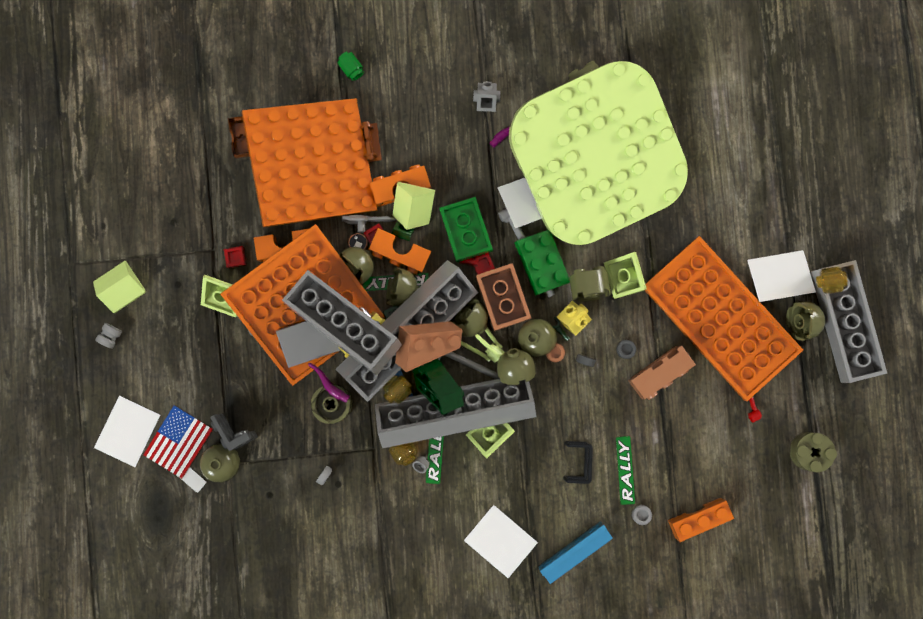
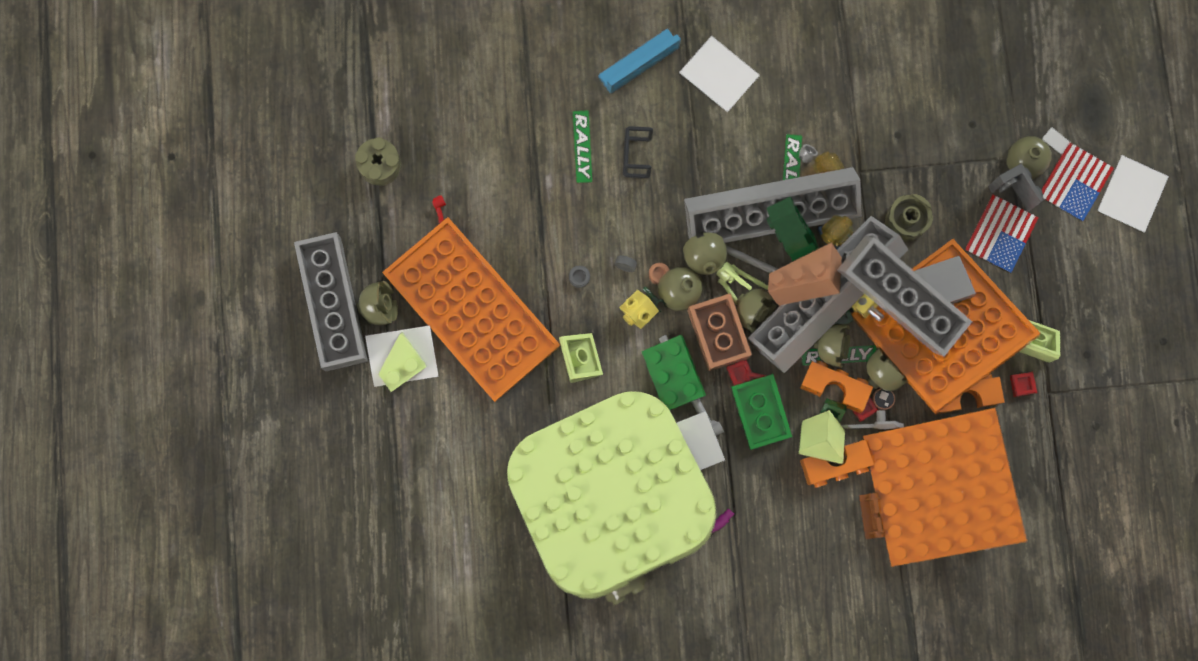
camera: 175 degrees right, 5 degrees down
yellowish green slope [93,261,146,313] -> none
light grey wheel [95,323,122,349] -> none
dark orange piece [228,116,250,158] -> none
magenta animal [308,363,350,403] -> none
light grey tile [316,465,332,485] -> none
green brick [337,52,365,81] -> none
yellowish green slope [466,423,515,458] -> none
light grey brick [473,81,500,112] -> none
olive brick [569,266,611,302] -> none
nougat wedge [628,346,696,400] -> none
light grey tile [632,505,652,525] -> none
orange arch [668,498,734,542] -> none
clear yellow head [816,267,847,294] -> none
none -> yellowish green wing [378,332,427,392]
none -> sticker [965,195,1038,273]

